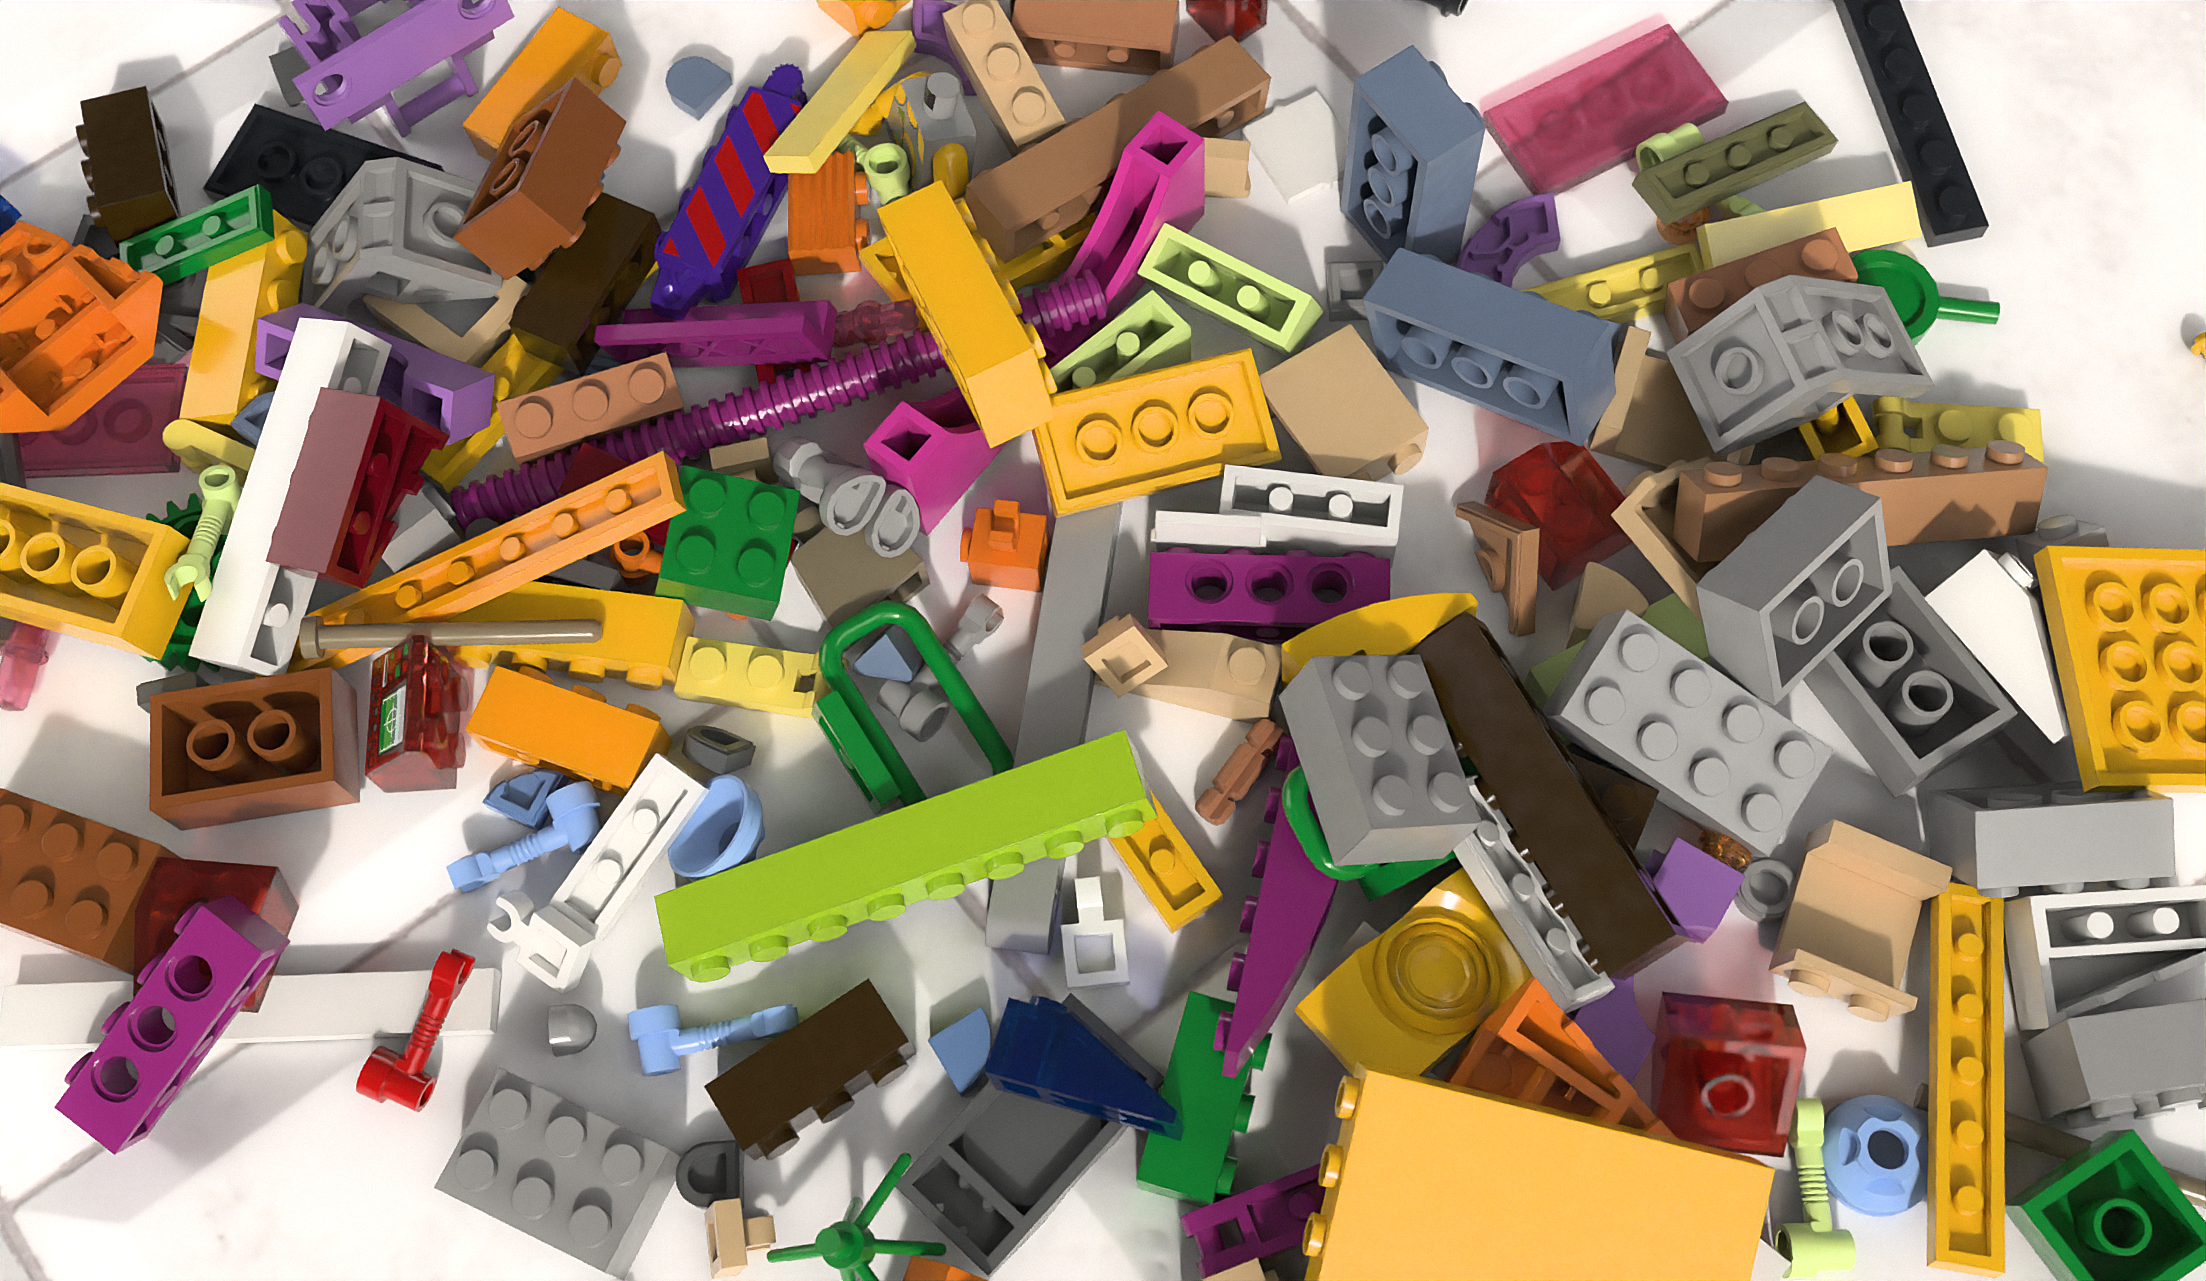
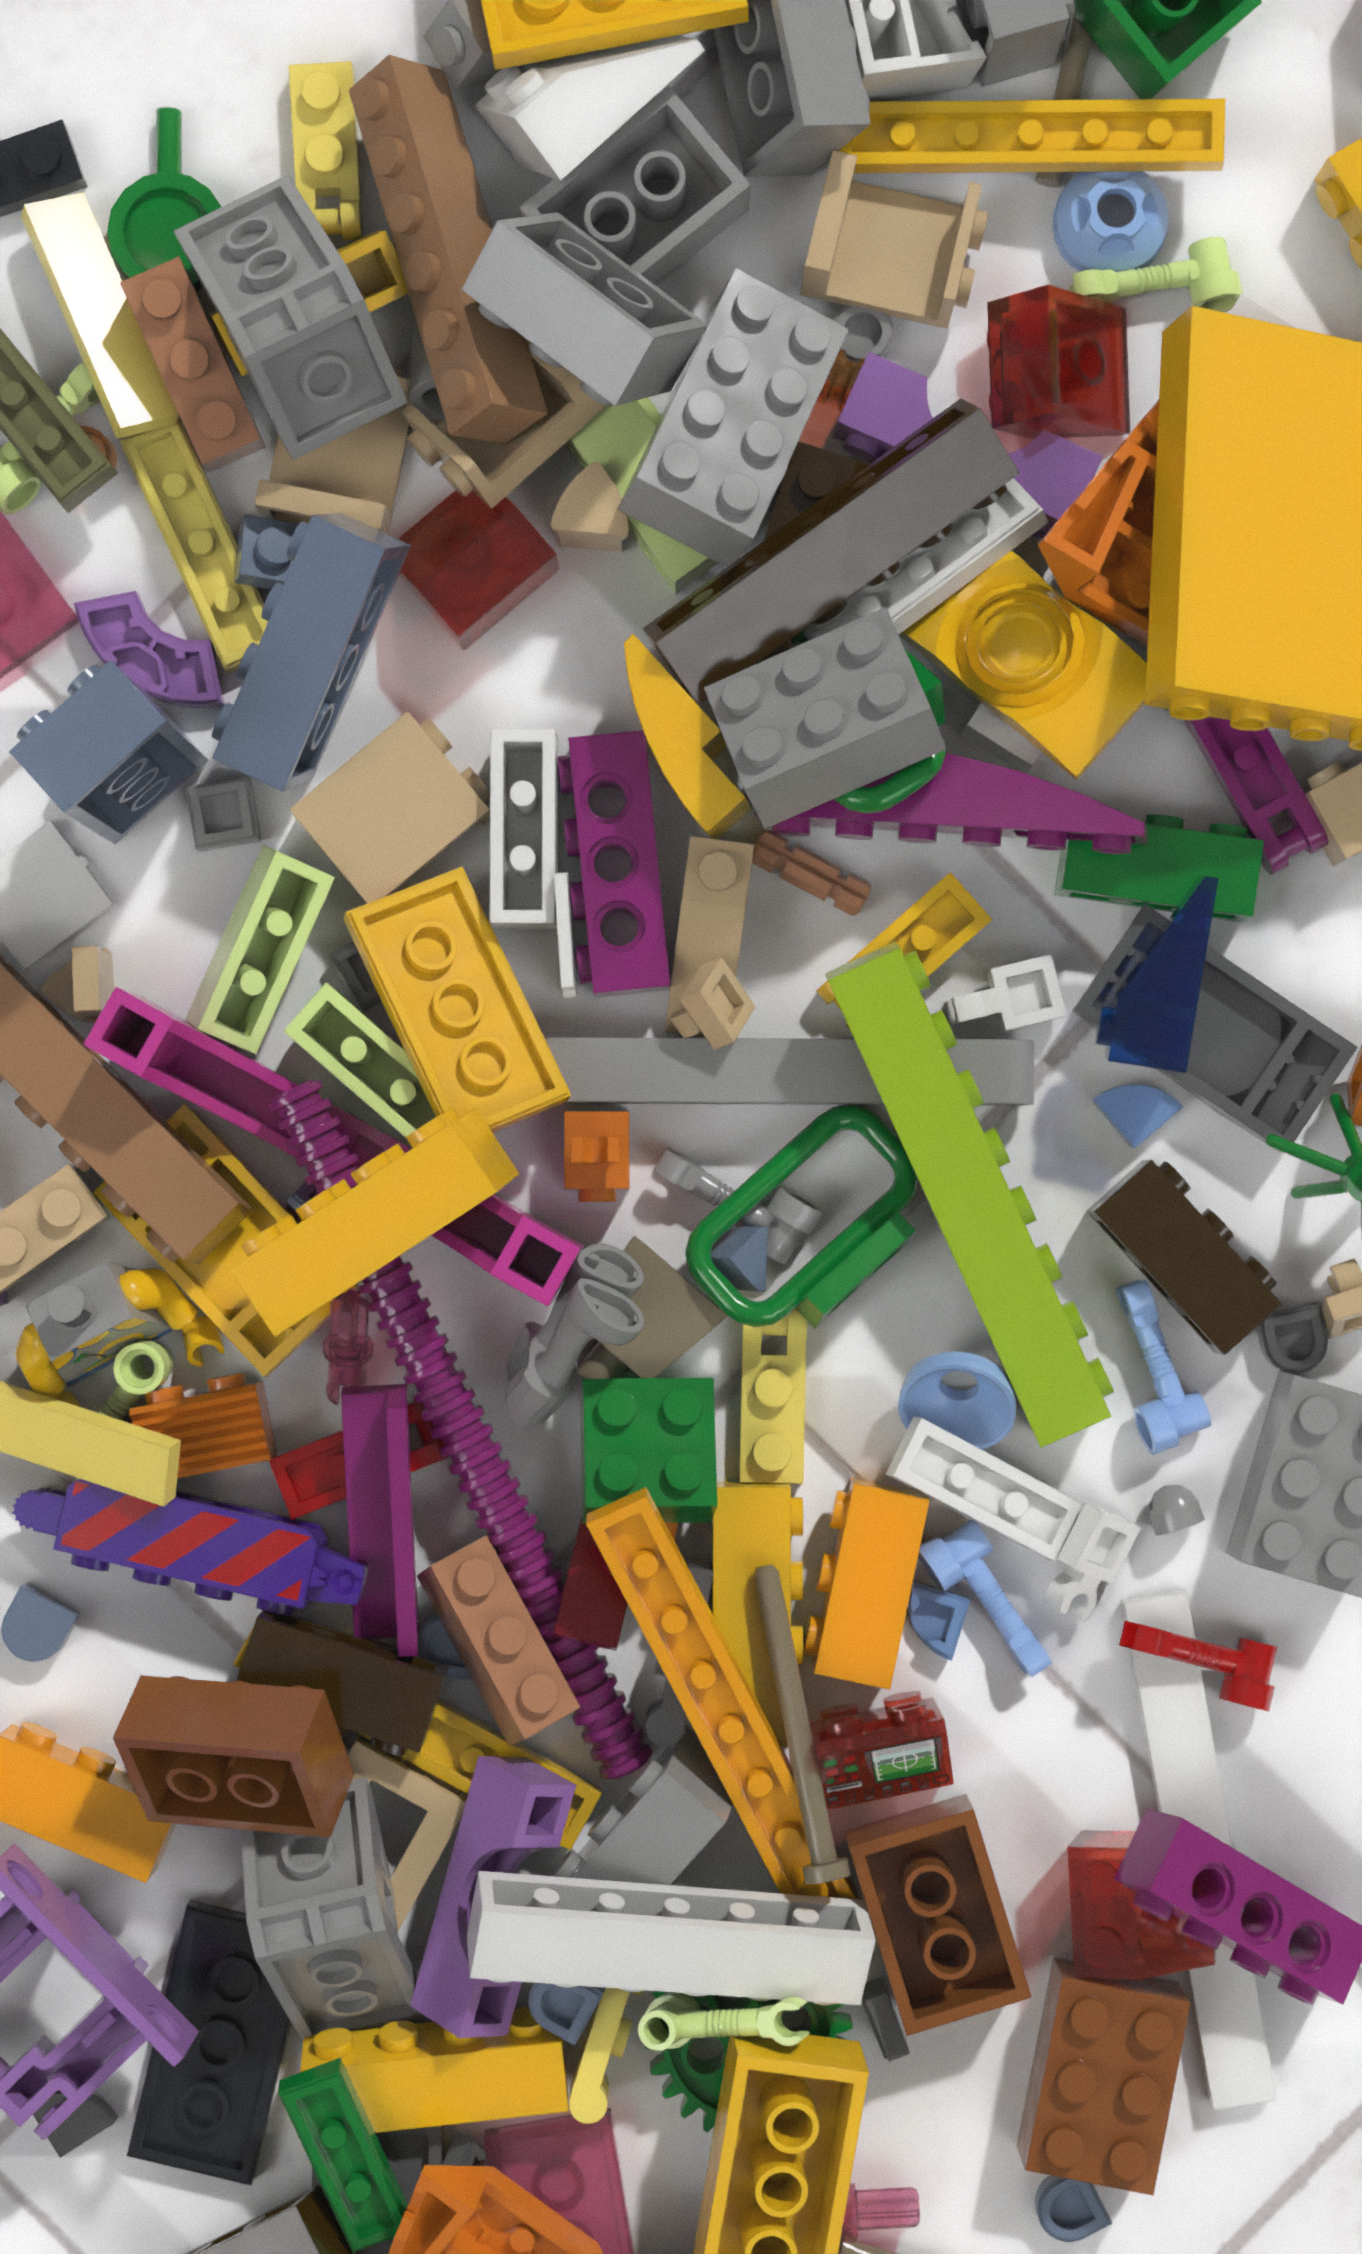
camera: 105 degrees left, 20 degrees up
wedge [266,387,450,589] -> none
dark grey tile [681,725,756,775] -> none
tan tile [709,437,780,484] -> none
medium nougat tile [1455,501,1540,637] -> none

